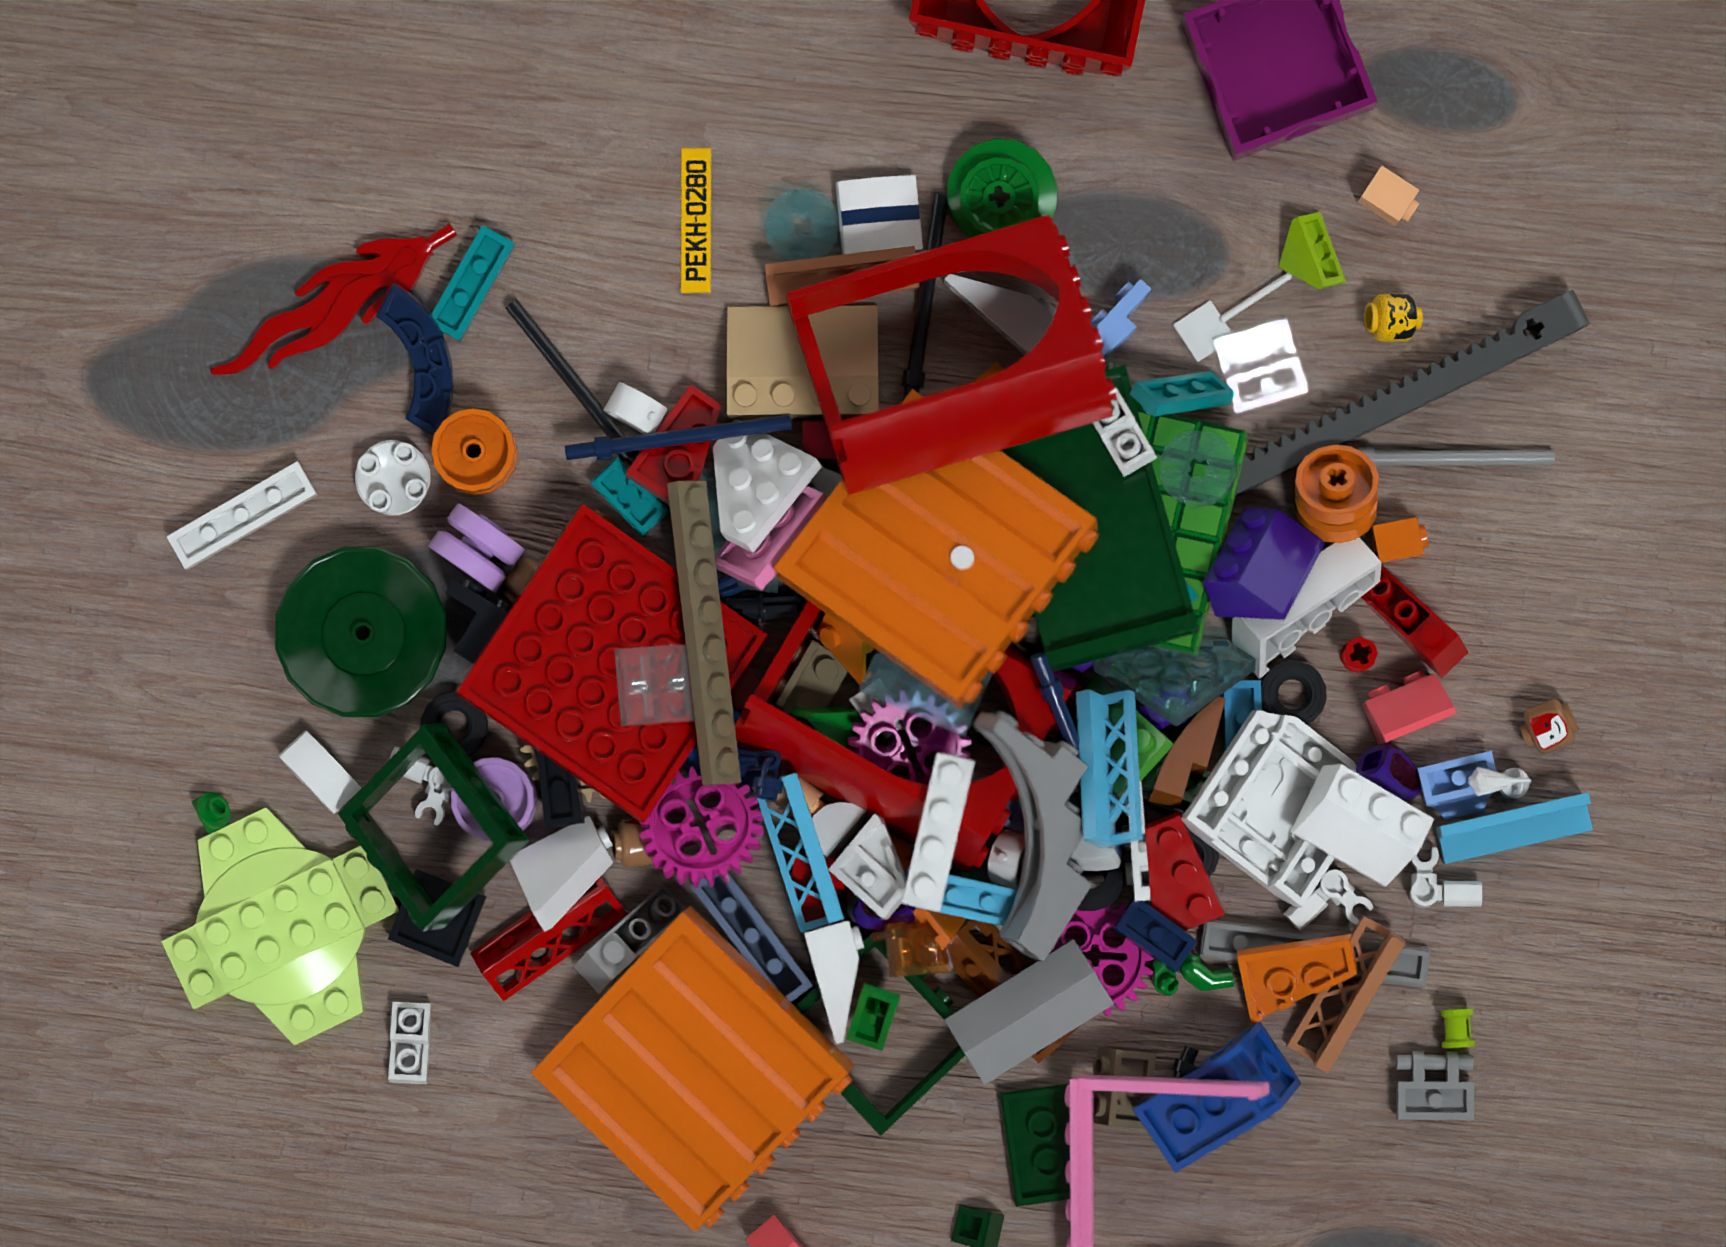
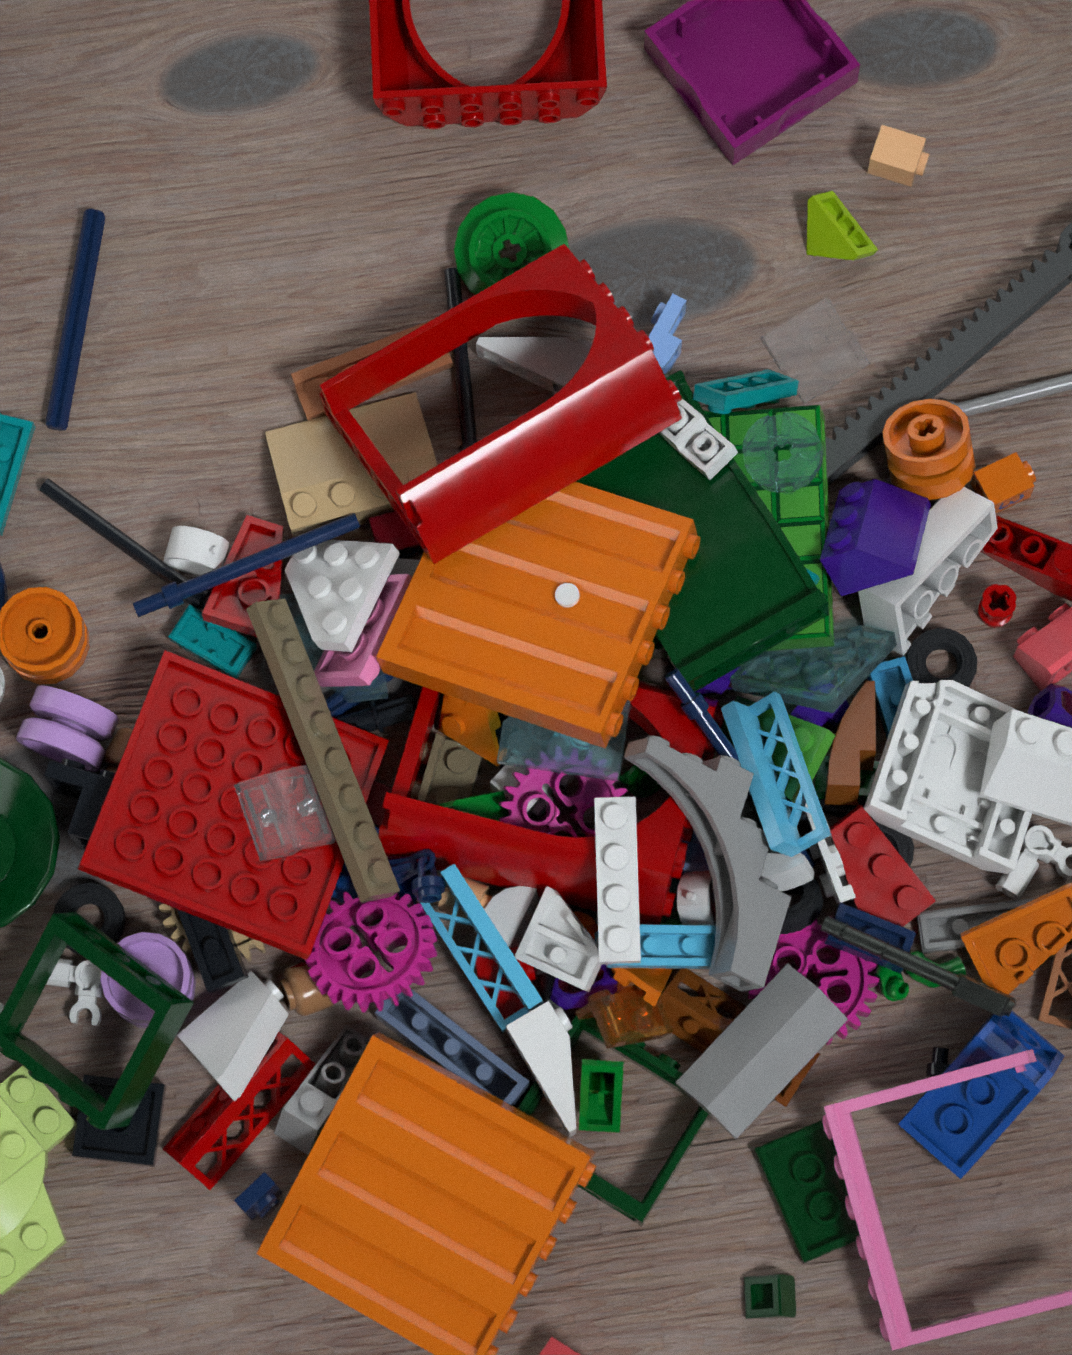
camera: 15 degrees left, 10 degrees down
white slope [388,1002,431,1084] -> none
yellow sticker [681,148,711,293] -> none
clear light blue plate [765,189,840,261] -> none
white slope [835,175,923,255] -> none
dark tan bracket [1093,1047,1156,1129] -> none
white piece [1173,272,1292,363] -> none
yellow head [1364,293,1423,342] -> none
none -> dark blue axle [45,209,105,431]
none -> dark blue plate [234,1172,283,1221]
none -> pearl dark grey piece [820,916,1016,1017]

